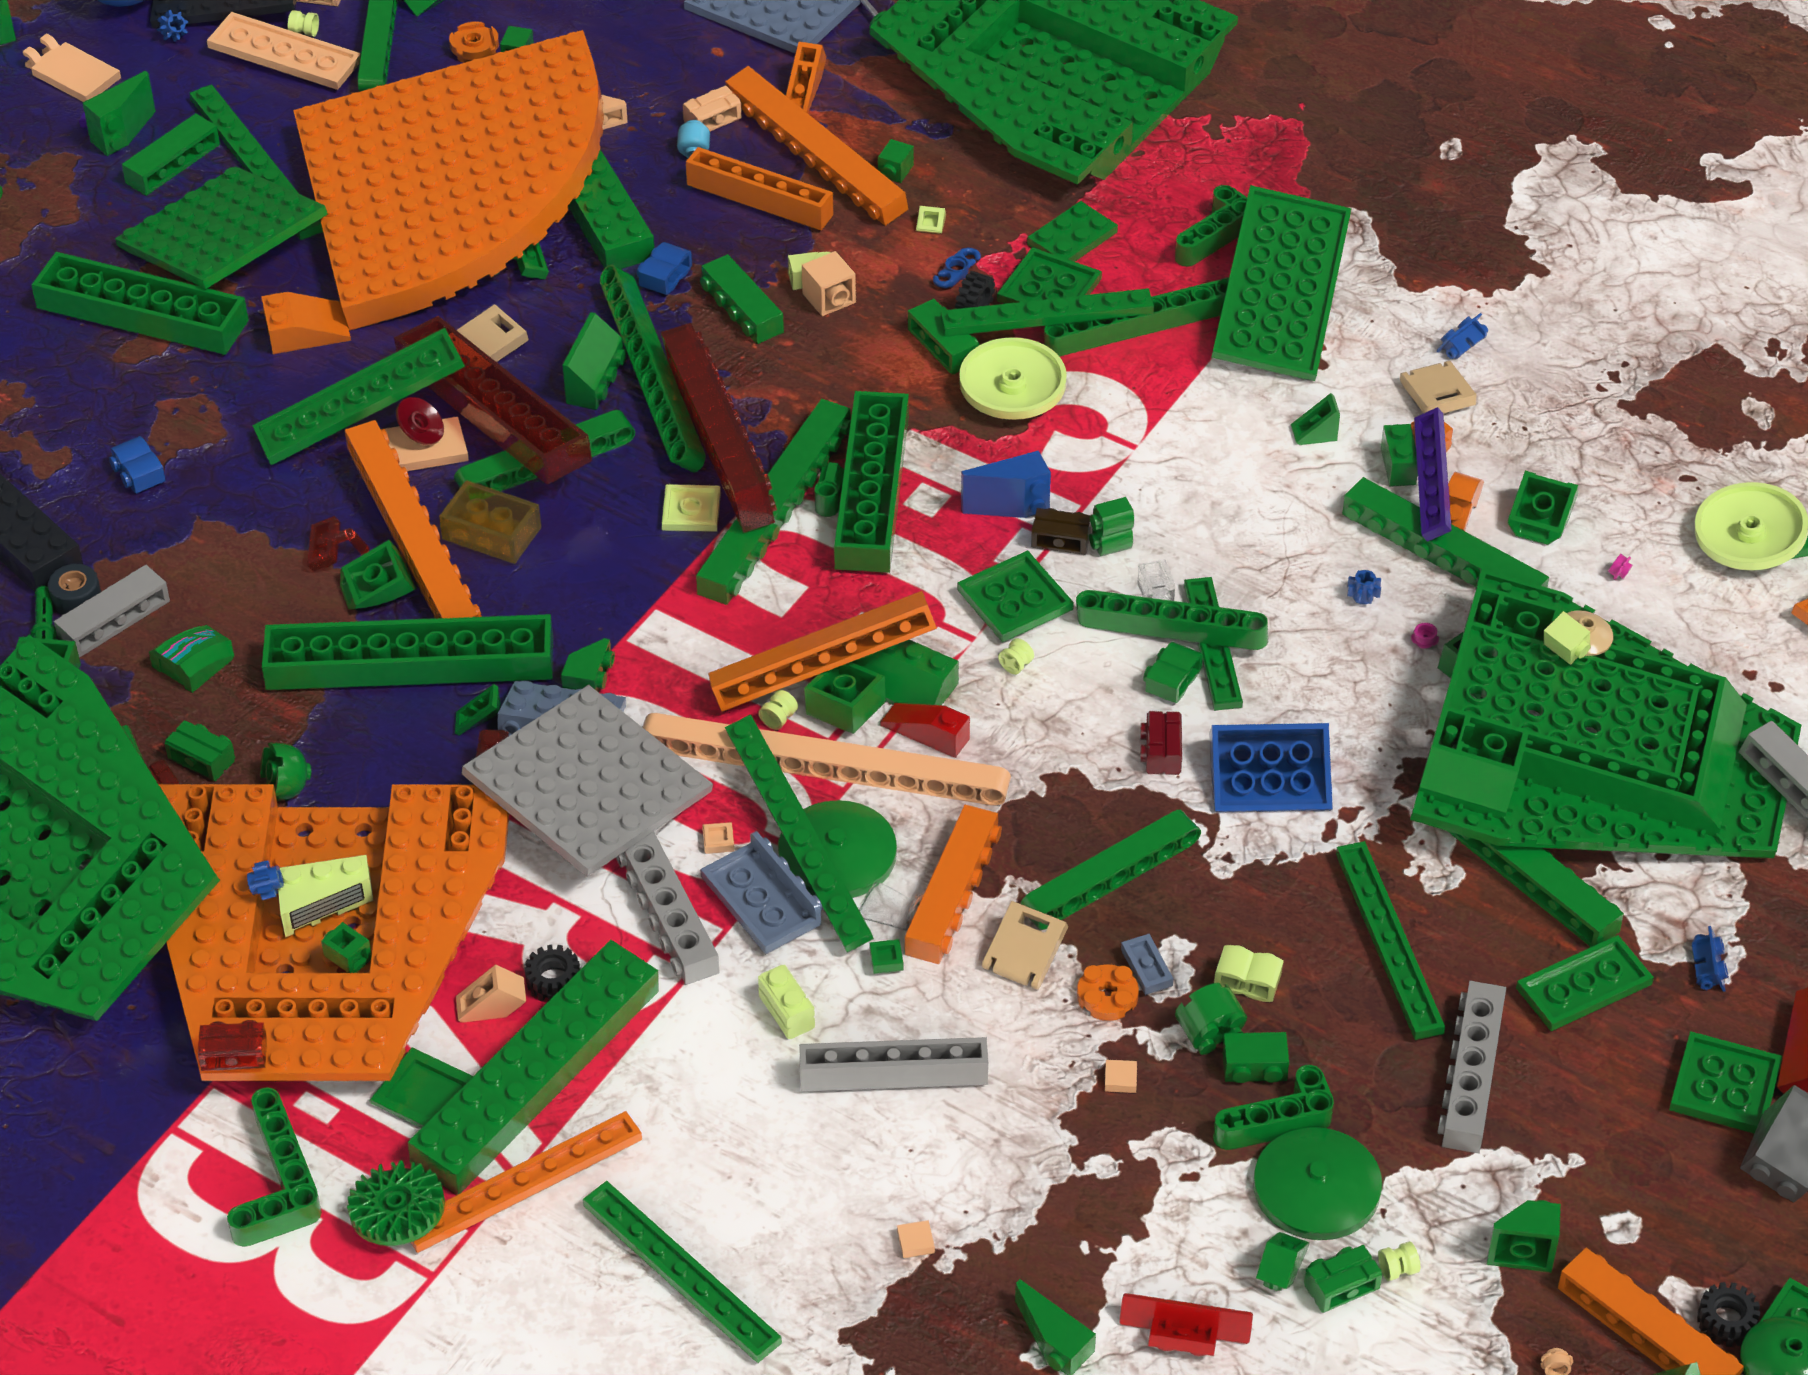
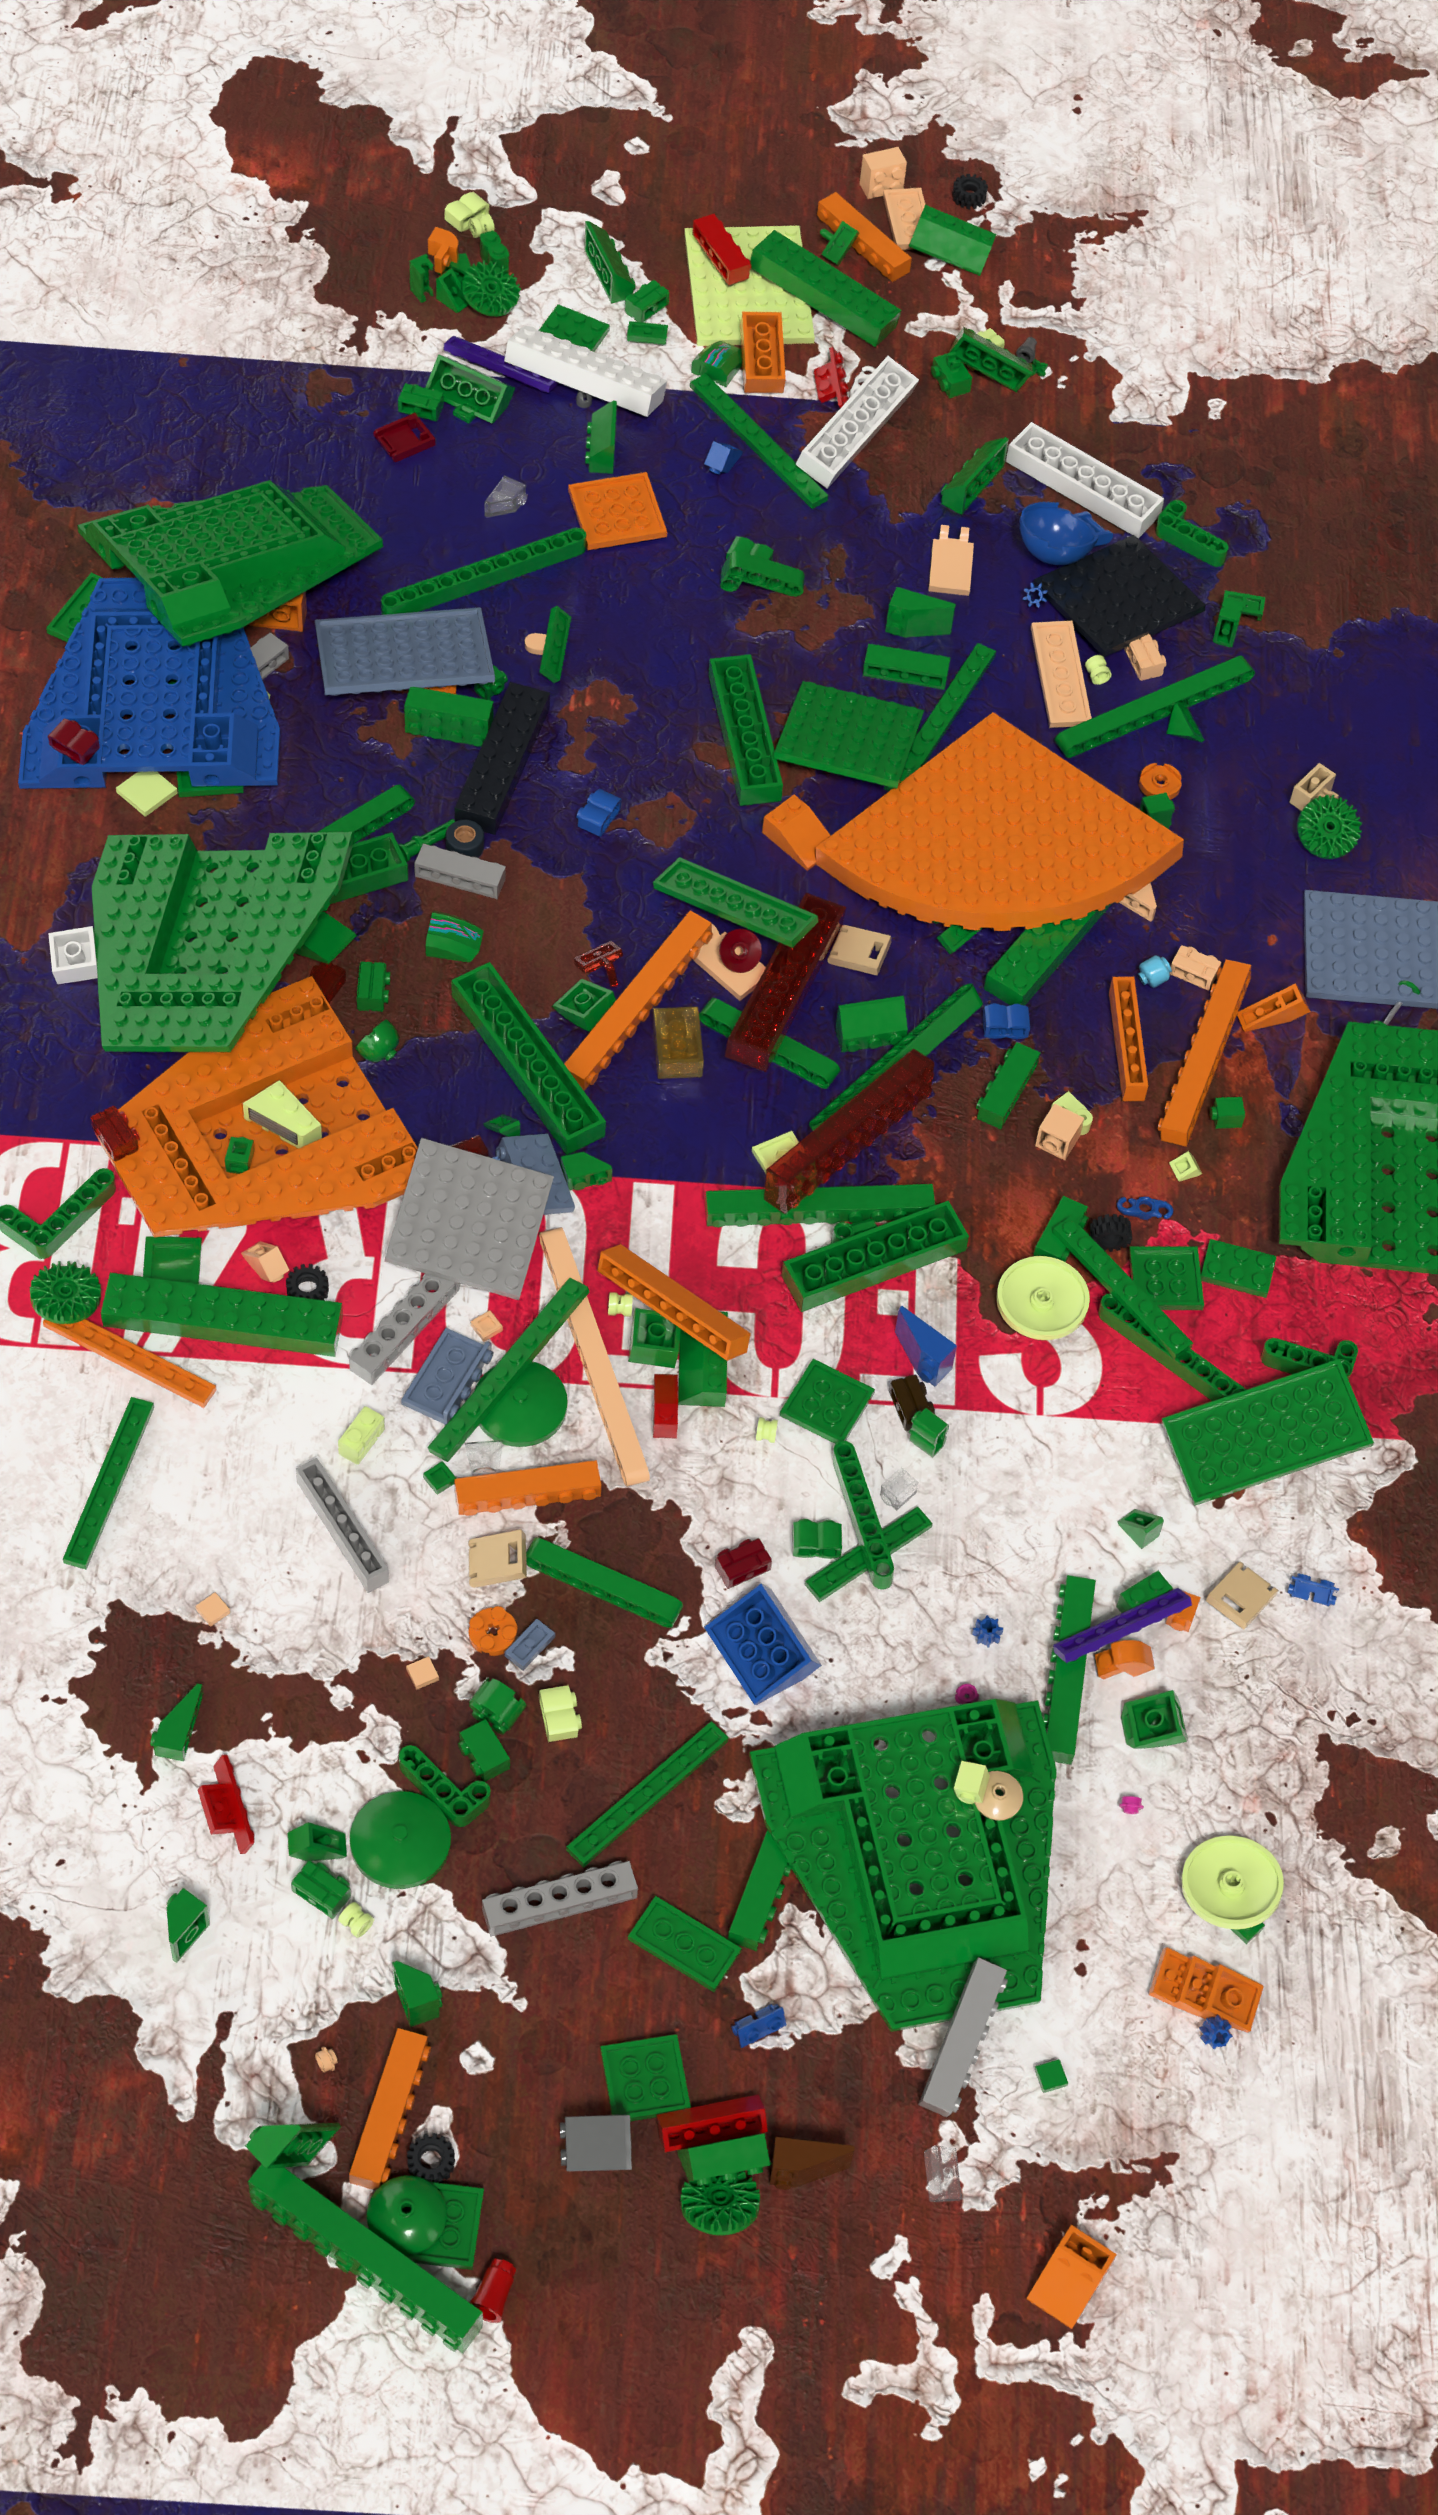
camera: 55 degrees right, 10 degrees up
blue gear [247,860,284,900] -> none

